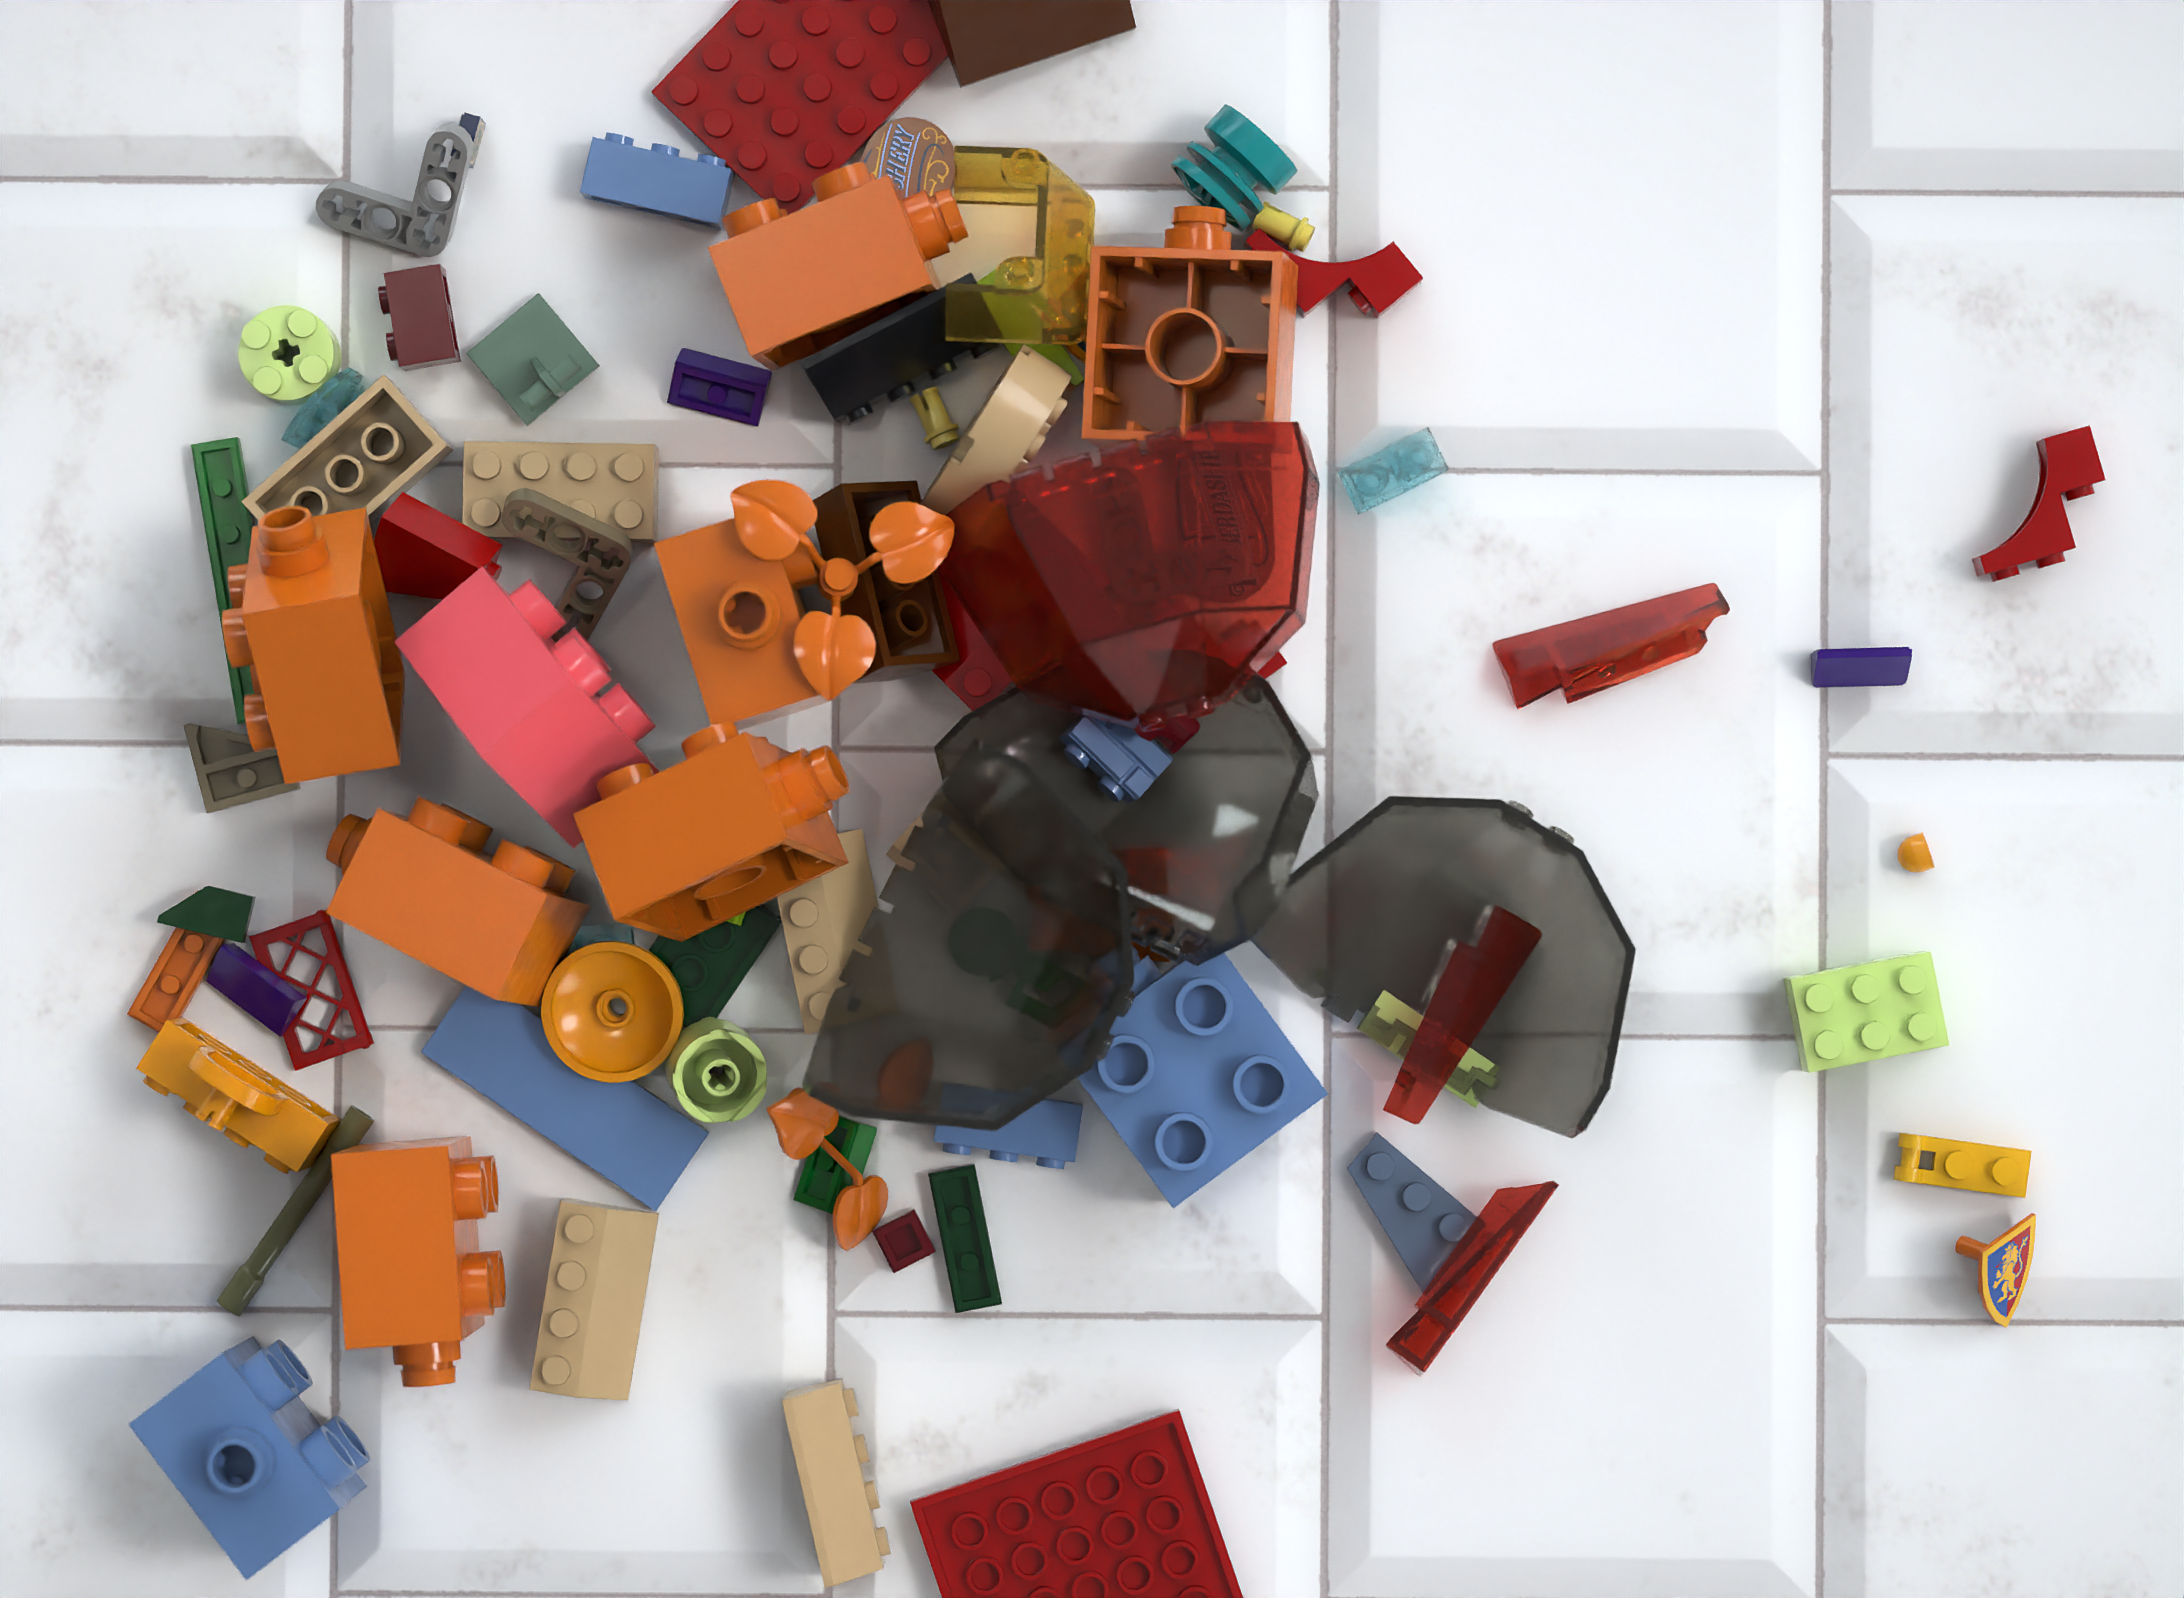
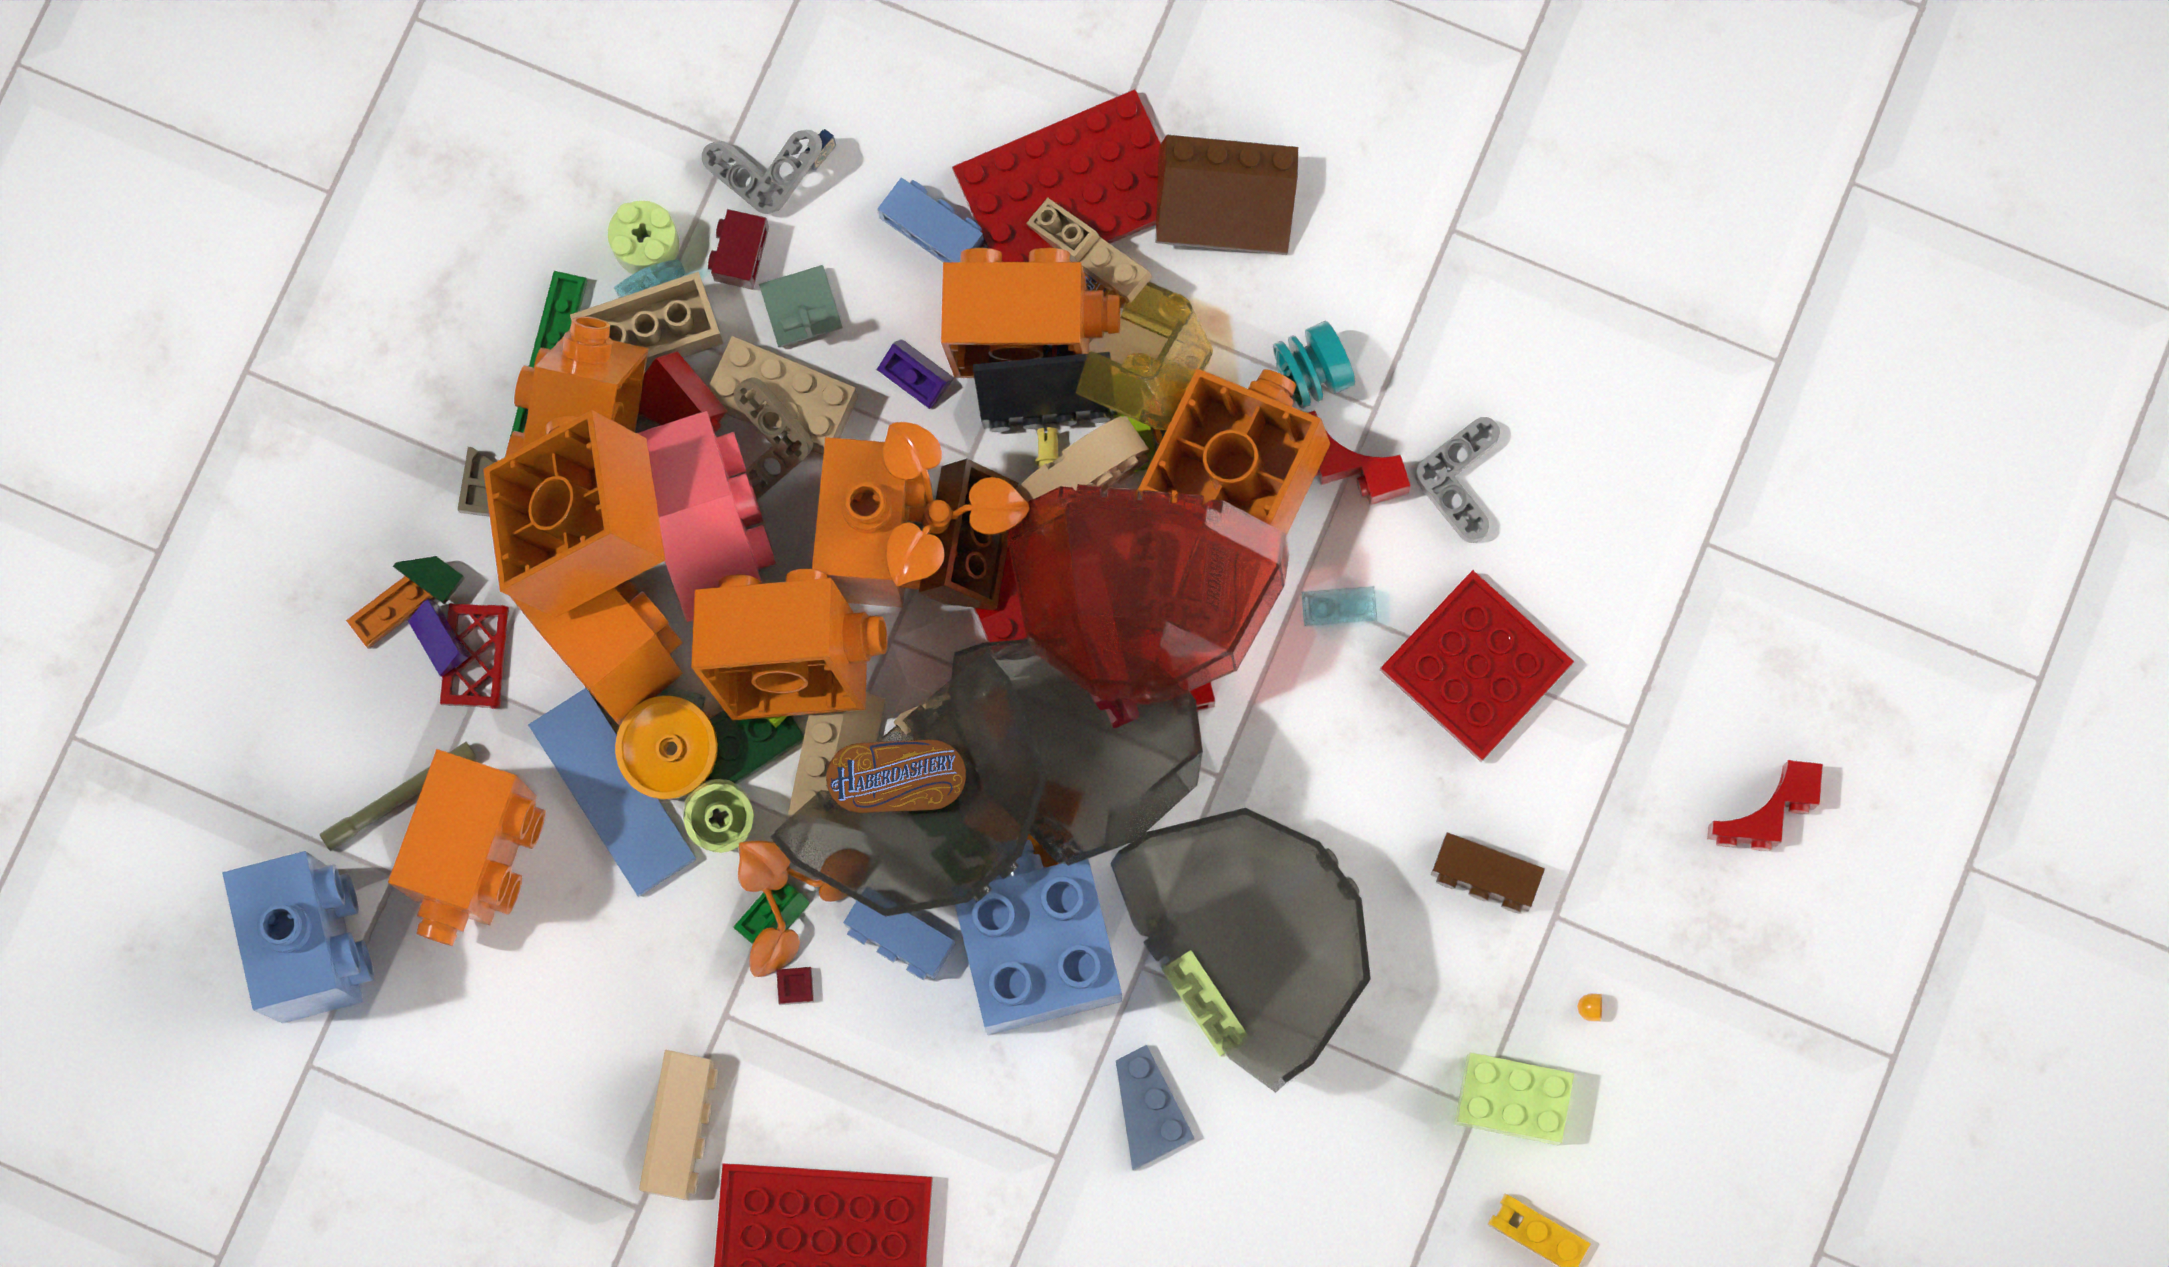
camera: 25 degrees right, 10 degrees down
light orange brick [136,1017,341,1174] -> none
tan slope [529,1198,659,1401] -> none
dark green tile [928,1164,1002,1313] -> none
medium blue brick [1059,696,1173,804] -> none
light yellow pin [1252,201,1315,253] -> none
clear red wedge [1383,905,1542,1125] -> none
clear red wedge [1385,1181,1559,1377] -> none
clear red wedge [1492,583,1730,709] -> none
dark purple slope [1811,647,1912,688] -> none
none -> orange brick [483,410,666,617]
none -> dark orange tile [826,740,966,813]
none -> tan slope [1027,198,1152,302]
none -> red plate [1380,570,1574,762]
none -> light grey beam [1415,417,1500,543]
none -> reddish brown brick [1430,832,1545,914]

